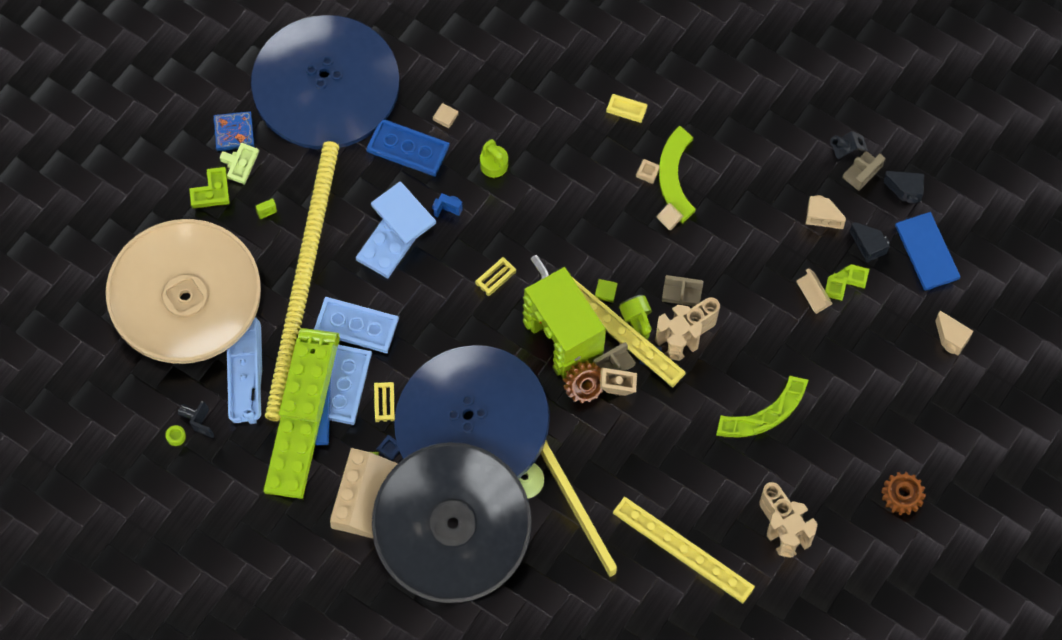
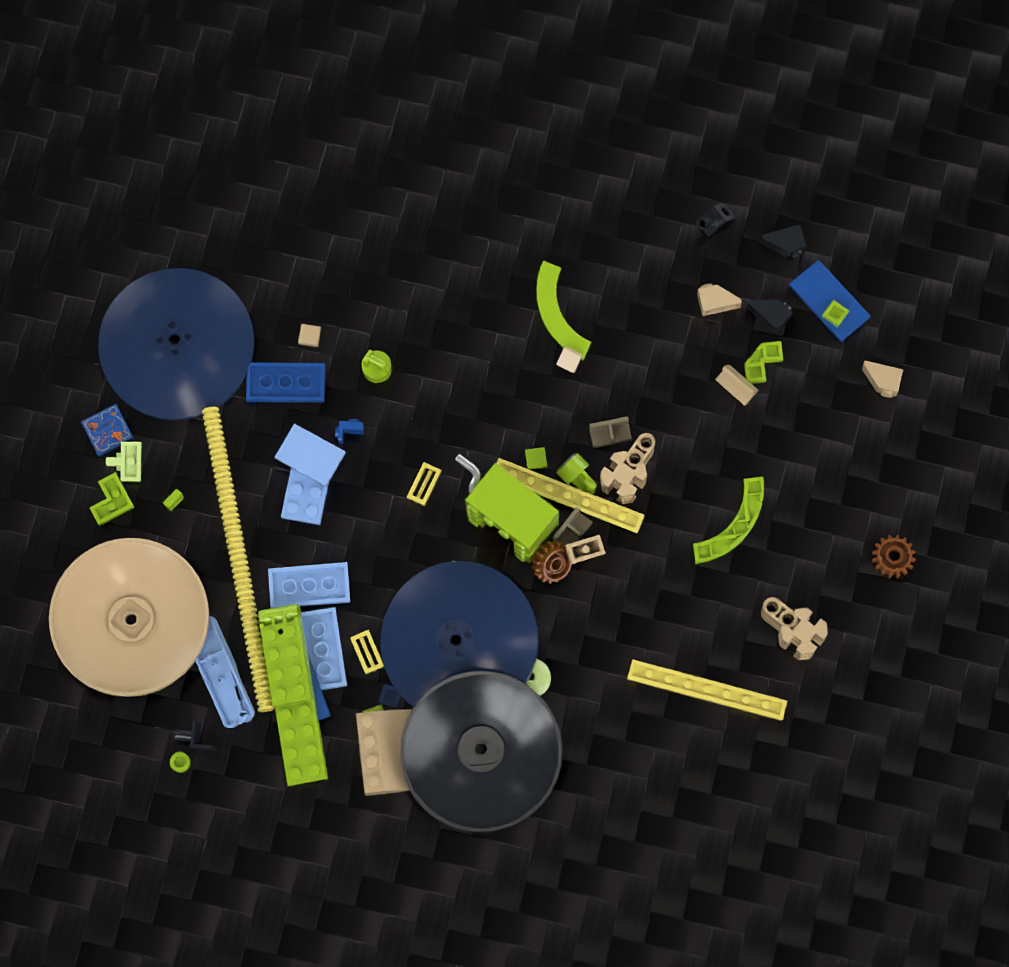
camera: 15 degrees left, 10 degrees up
light yellow tile [540,441,617,577] -> none
light yellow tile [607,94,648,123] -> none
tan tile [636,159,660,184] -> none
dark tan panel [843,152,885,191] -> none
none -> lime tile [822,300,849,328]

